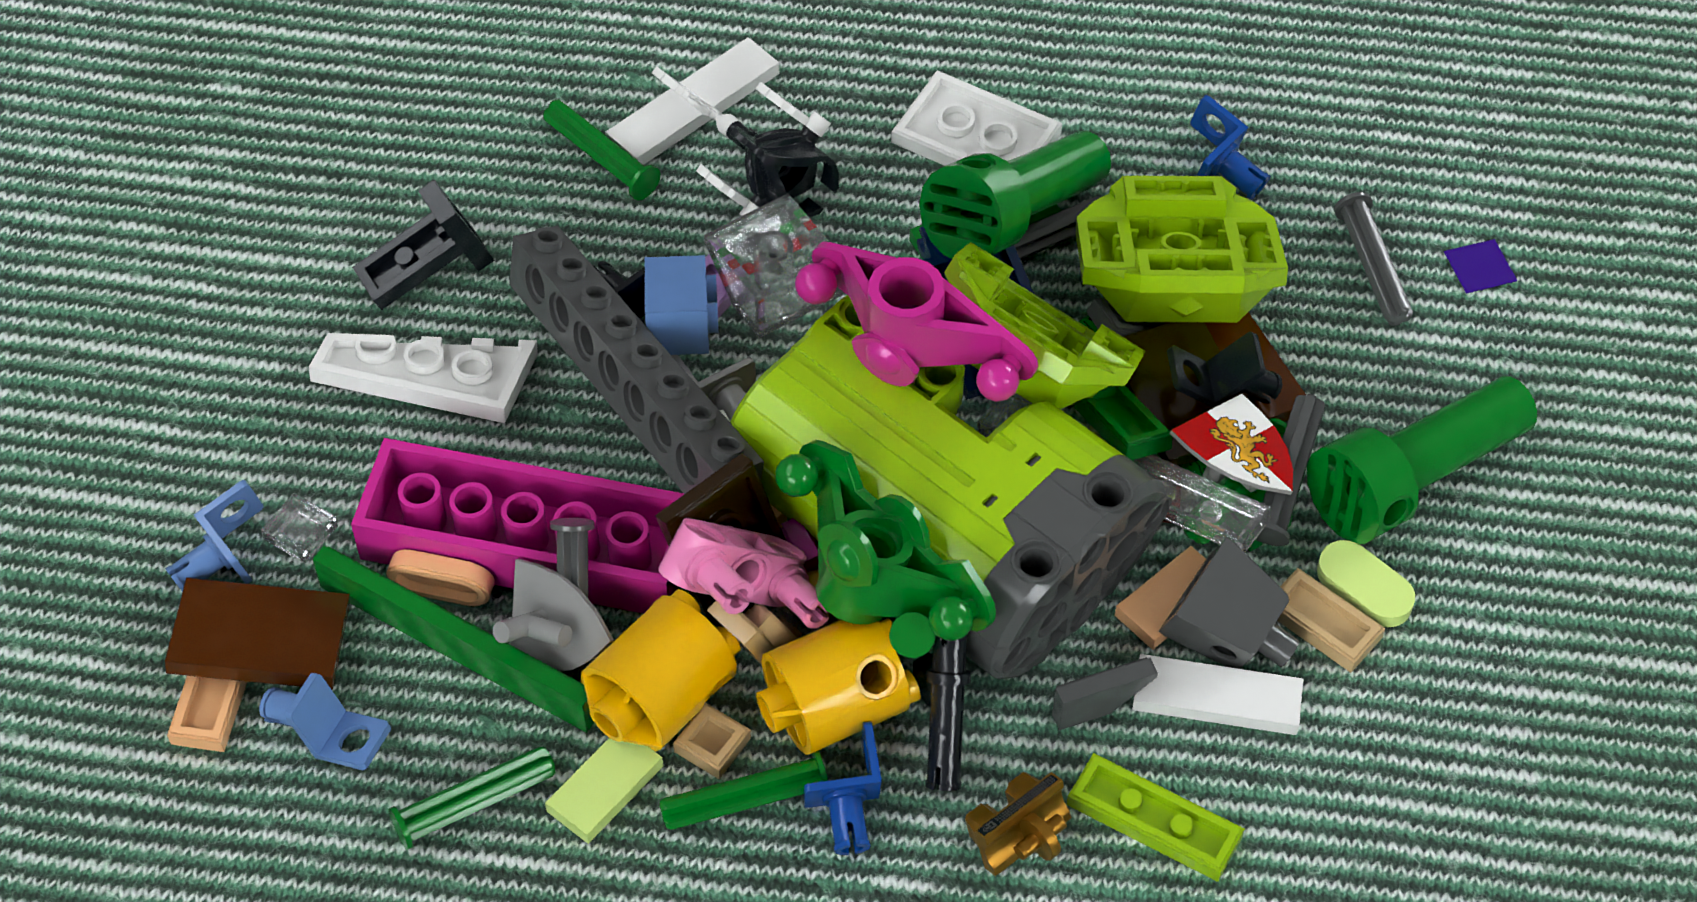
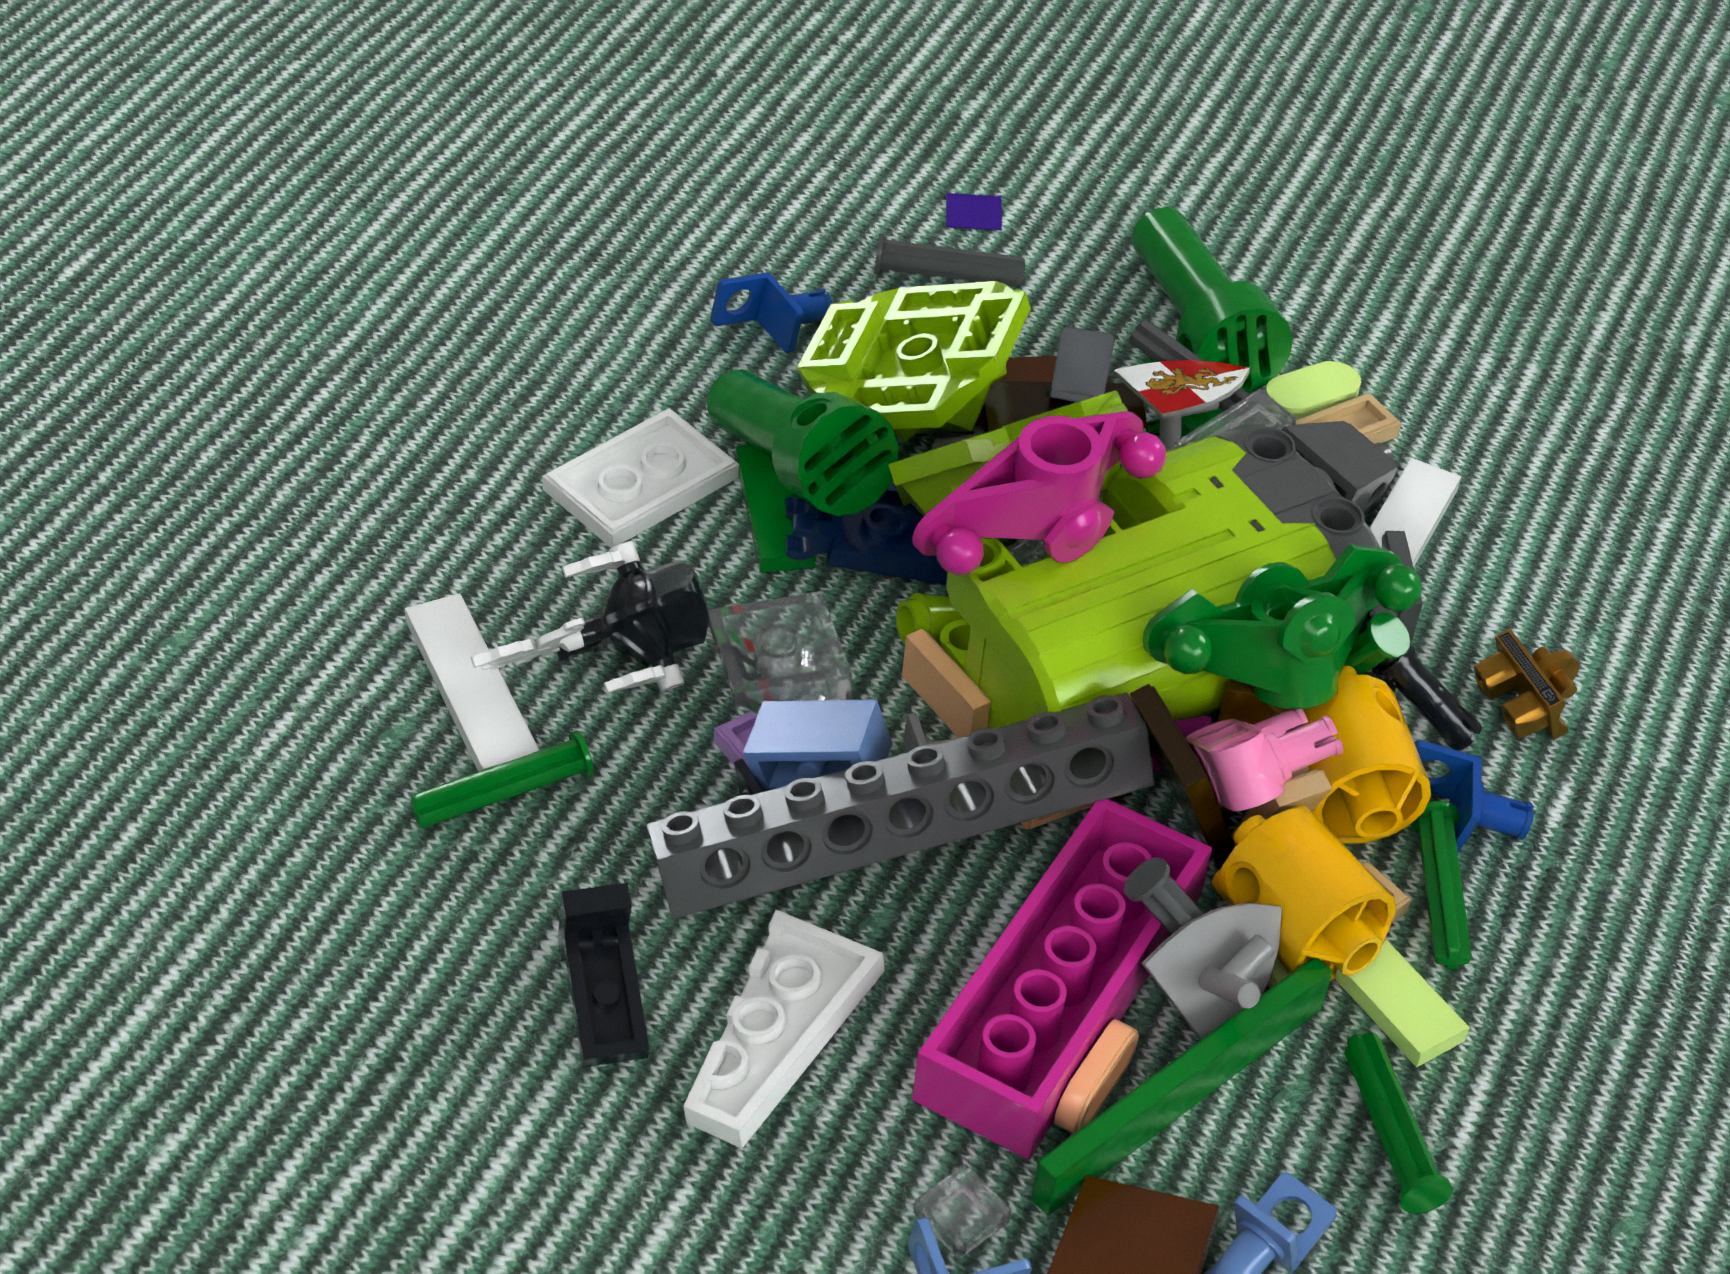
camera: 75 degrees left, 10 degrees down
lime tile [1066,753,1245,882] -> none

